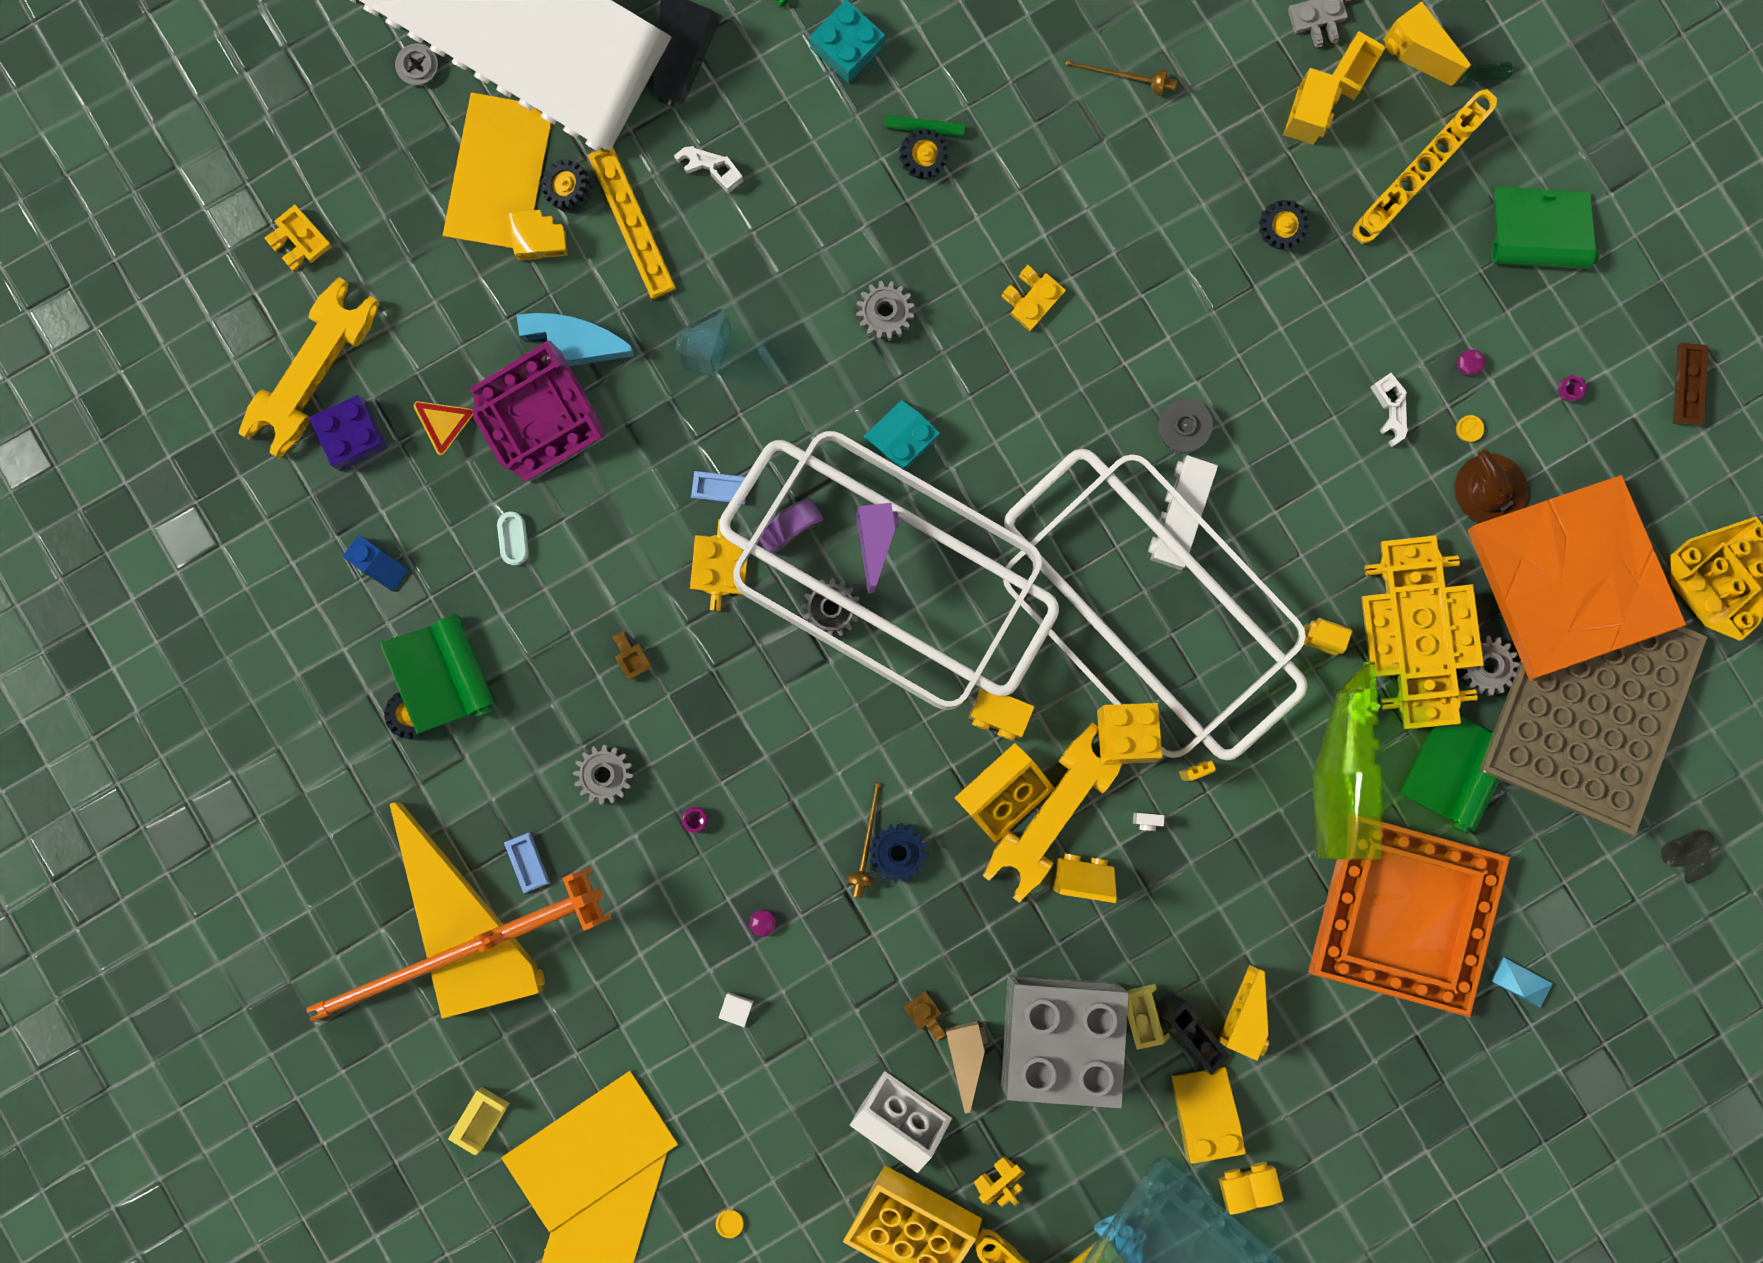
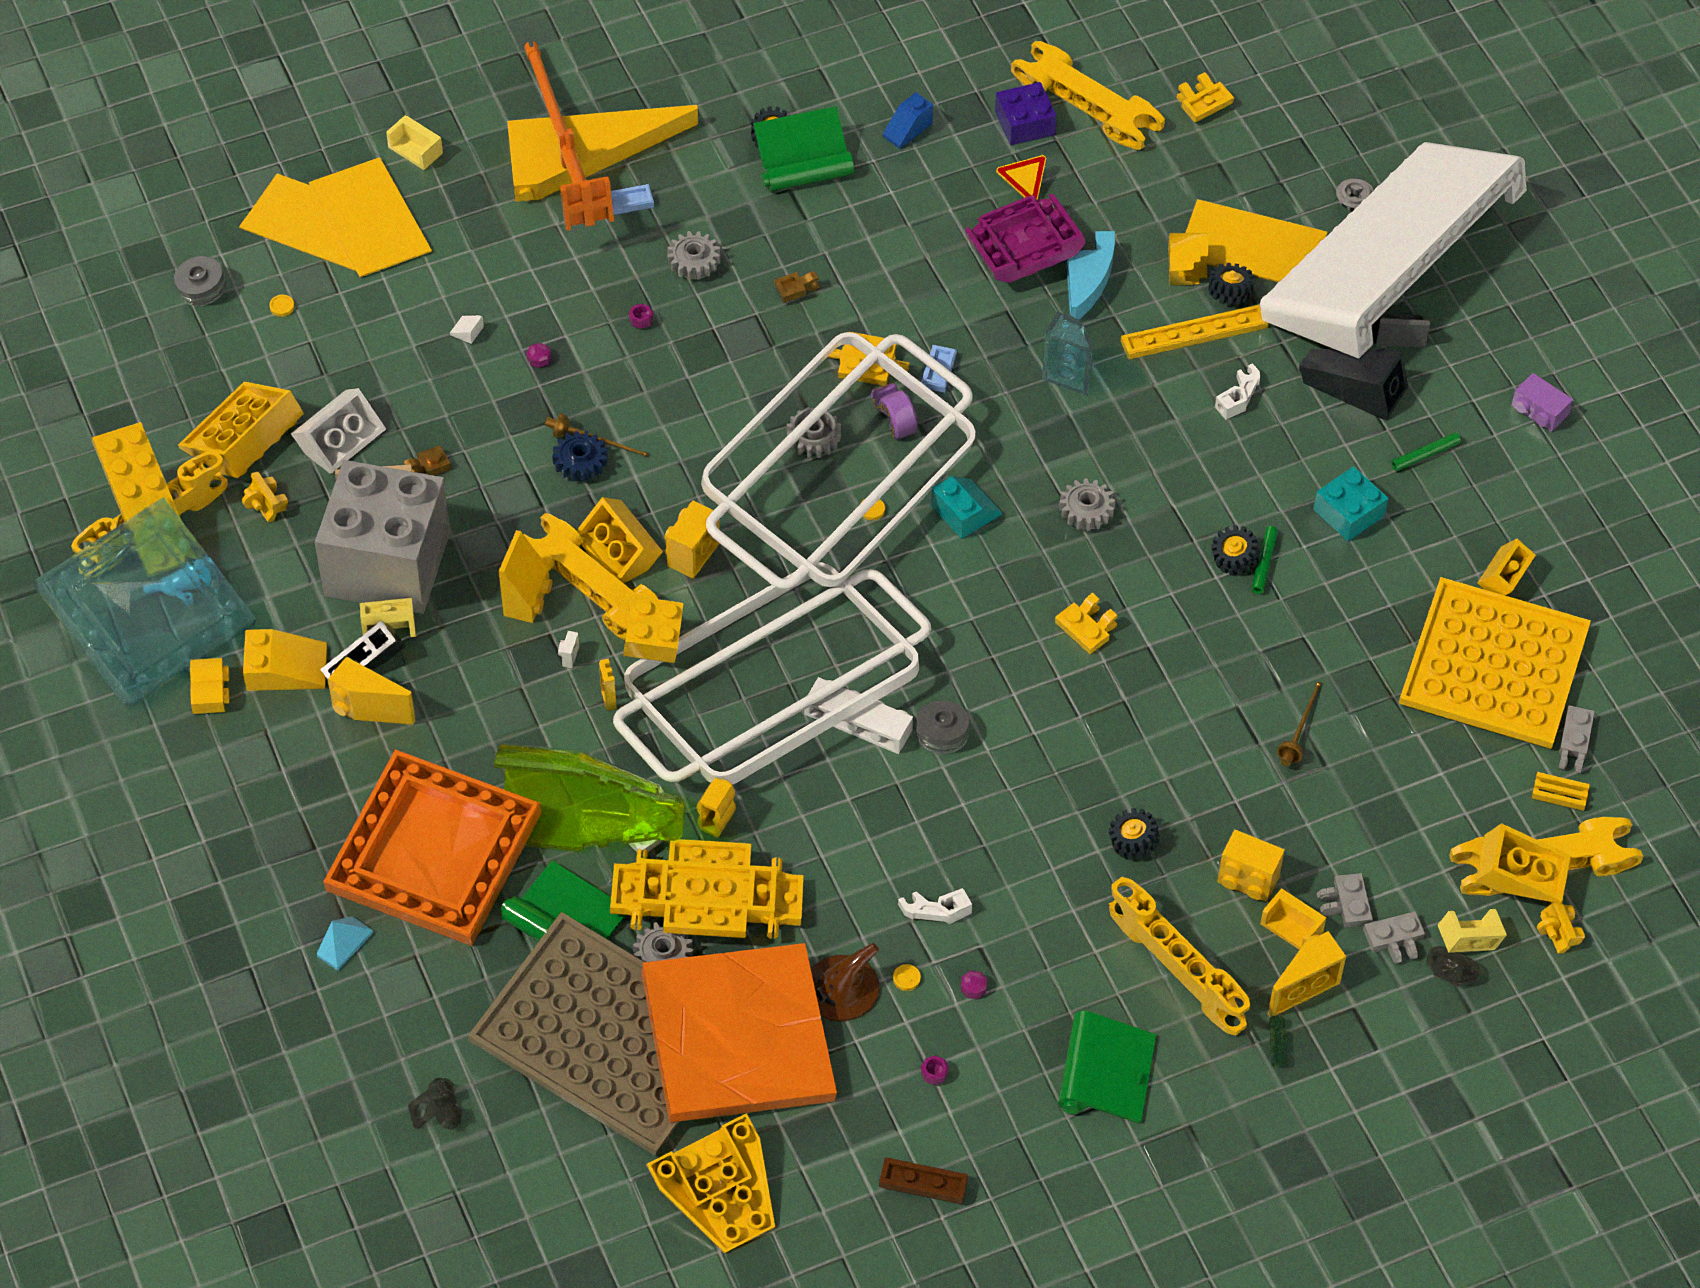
camera: 100 degrees right, 30 degrees down
light aqua tile [497,512,529,566] -> none
medium lavender slope [856,503,899,594] -> none
none -> yellow piece [861,499,885,521]

